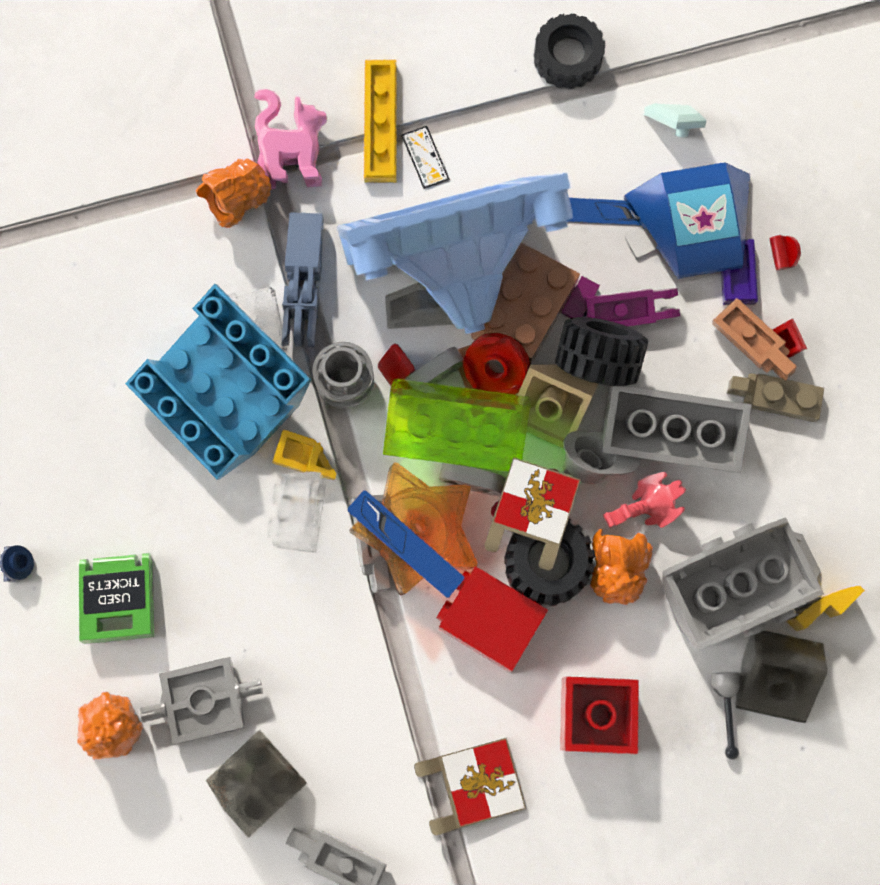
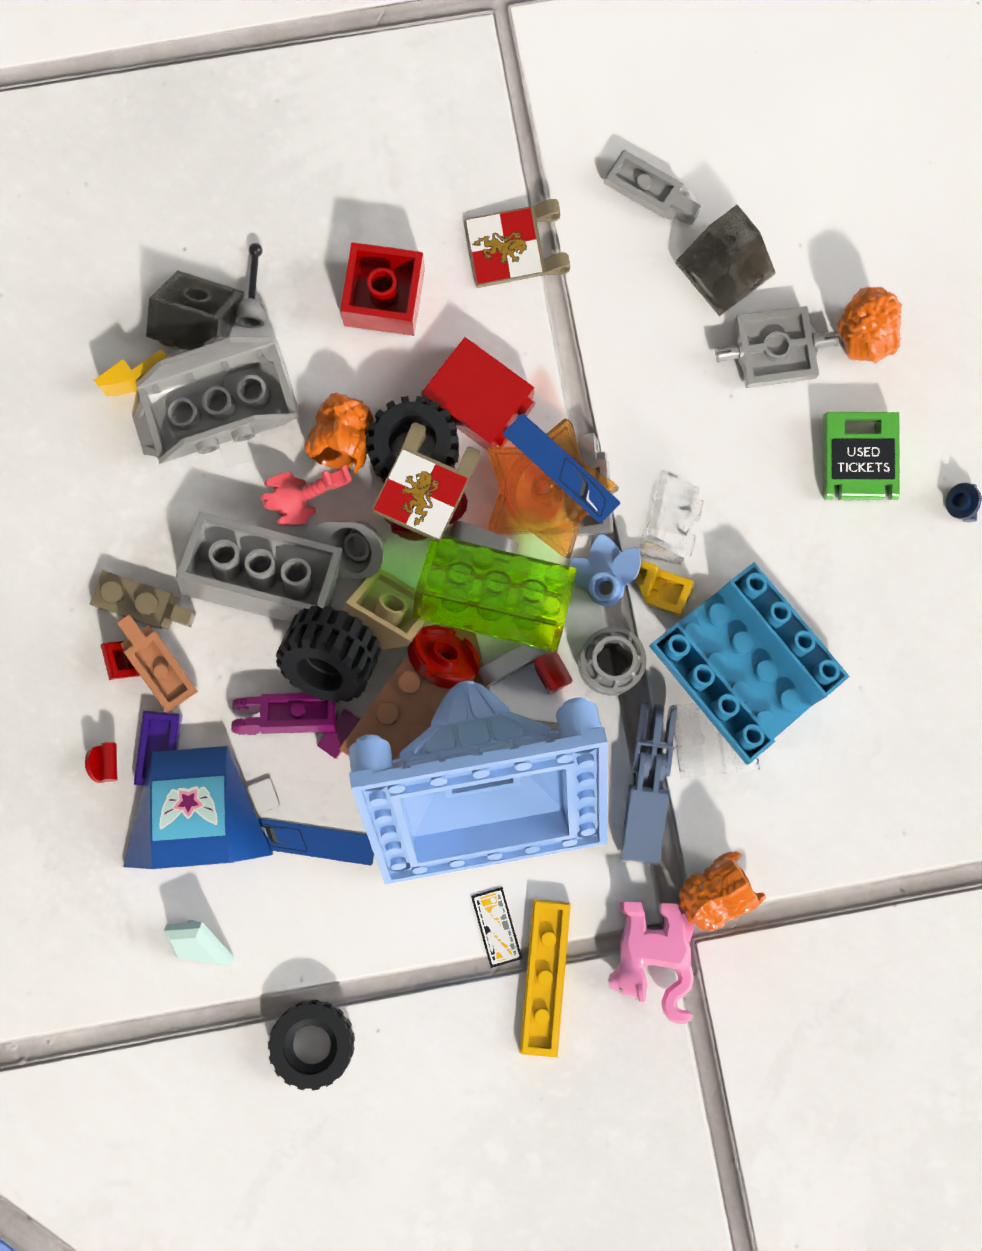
camera: 175 degrees left, 5 degrees up
none -> light blue plate [570,534,641,606]

